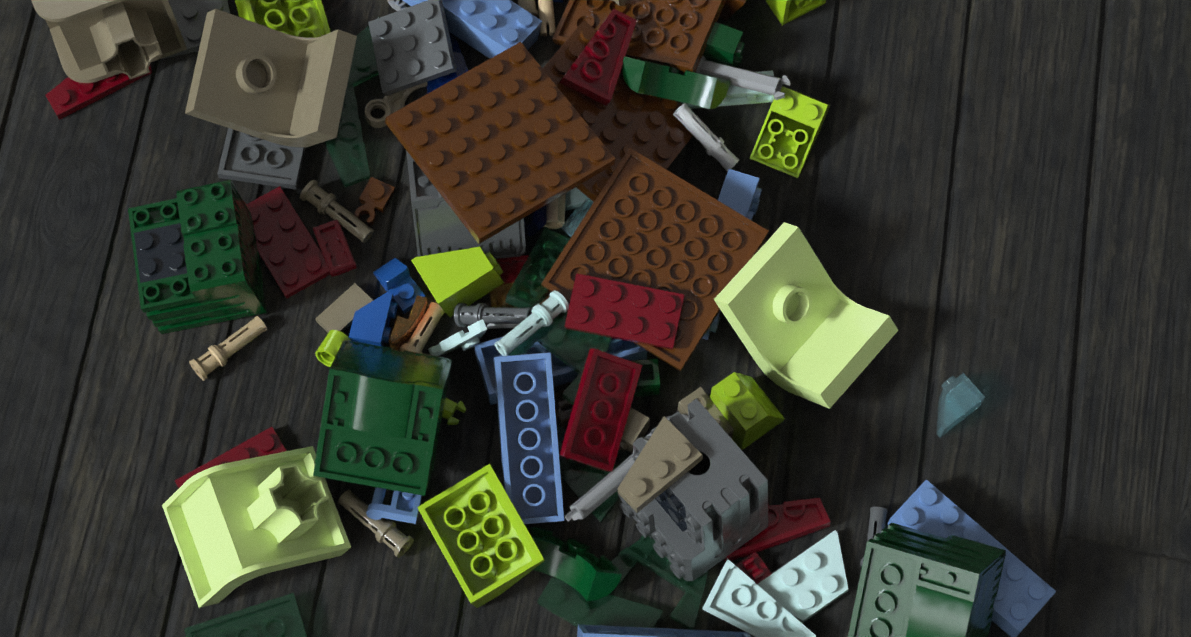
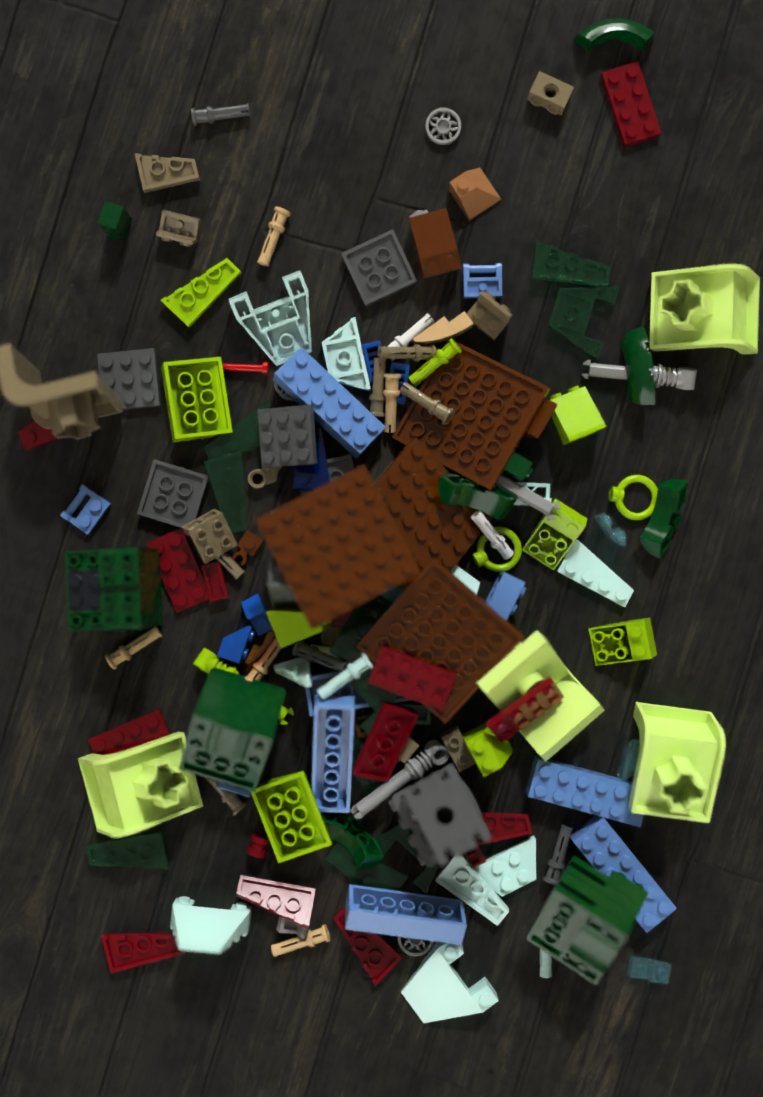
camera: 10 degrees right, 20 degrees up
dark tan piece [185,9,357,147] -> none
dark tan tile [316,283,373,333] -> none
dark red wing [559,9,637,106] -> none
dark tan wing [618,416,703,513] -> none
none -> medium blue plate [60,484,111,535]
none -> dark tan bracket [181,509,237,563]
none -> dark red wheel [247,833,270,858]
none -> lime piece [472,526,522,572]
none -> dark red plate [485,676,564,743]
none -> medium blue brick [525,755,644,827]
none -> light aqua wing [557,539,634,607]
none -> lime slope [588,617,657,666]
none -> clear light blue slope [595,512,627,547]
none -> lime piece [609,475,658,520]
none -> yellowish green piece [628,702,725,823]
none -> dark green brick [639,479,688,559]

